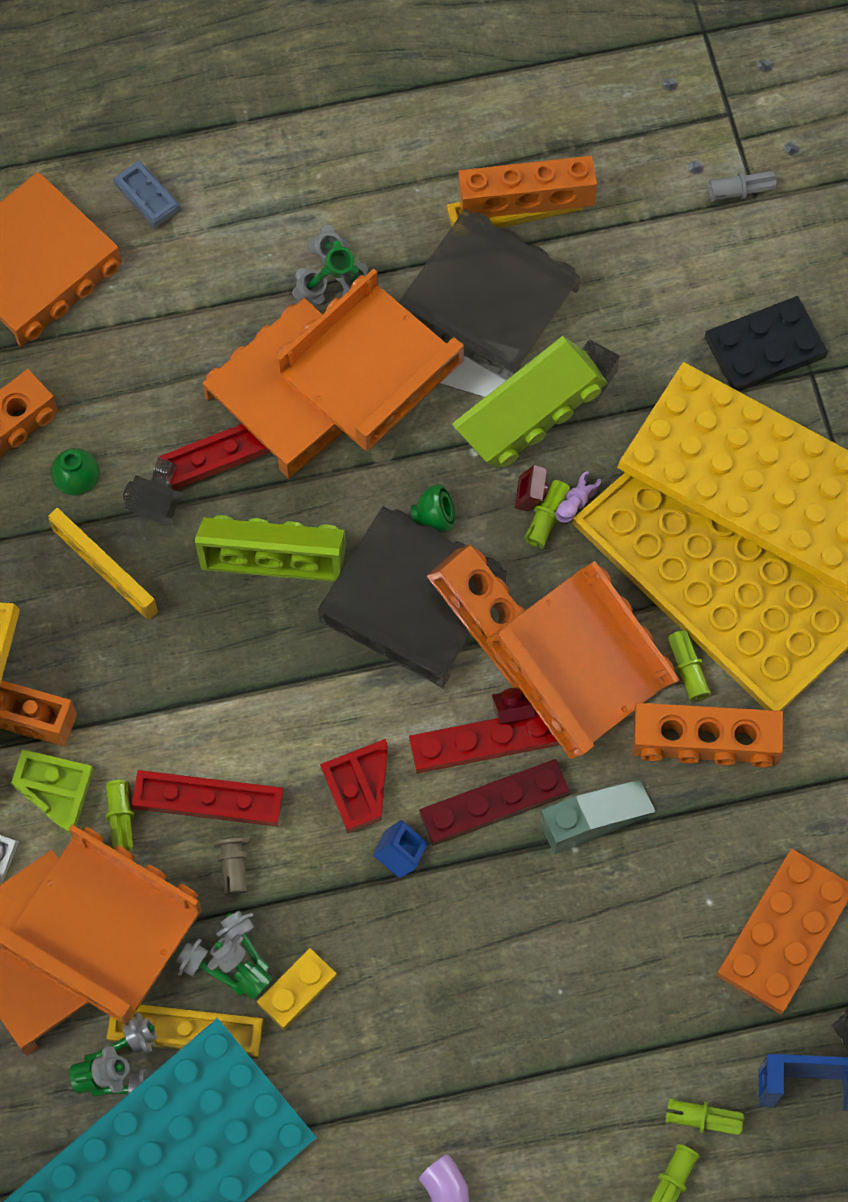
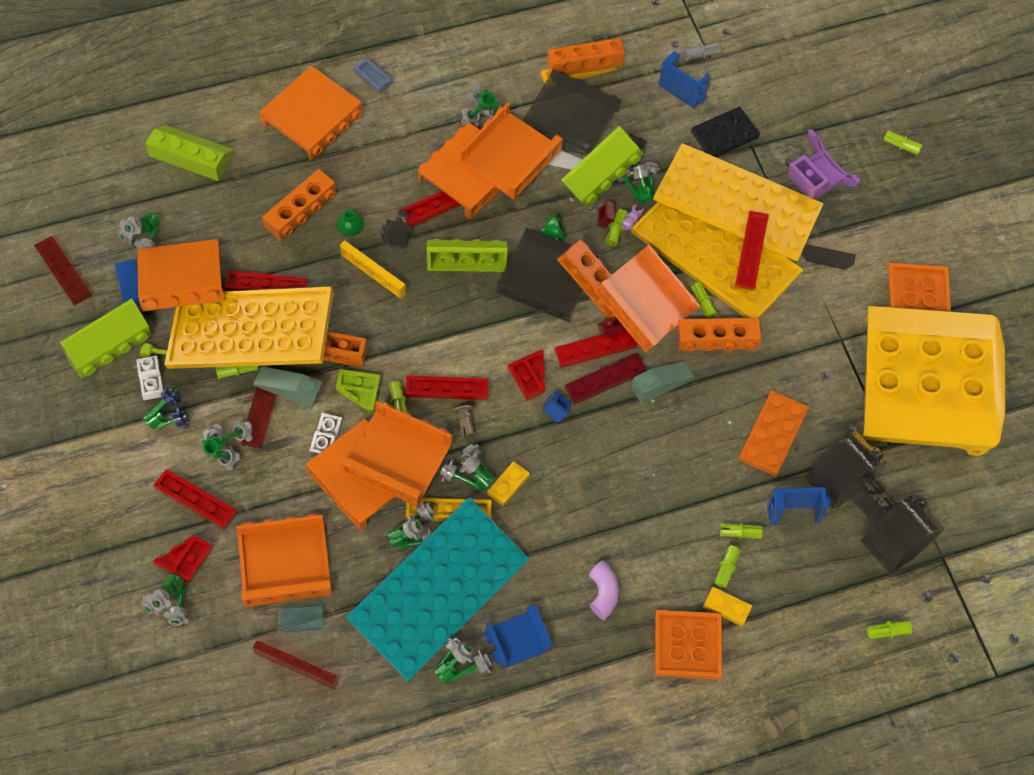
camera: 10 degrees left, 5 degrees down
none -> plant [617,162,660,203]
none -> blue panel [659,51,710,109]
none -> red plate [734,210,769,291]

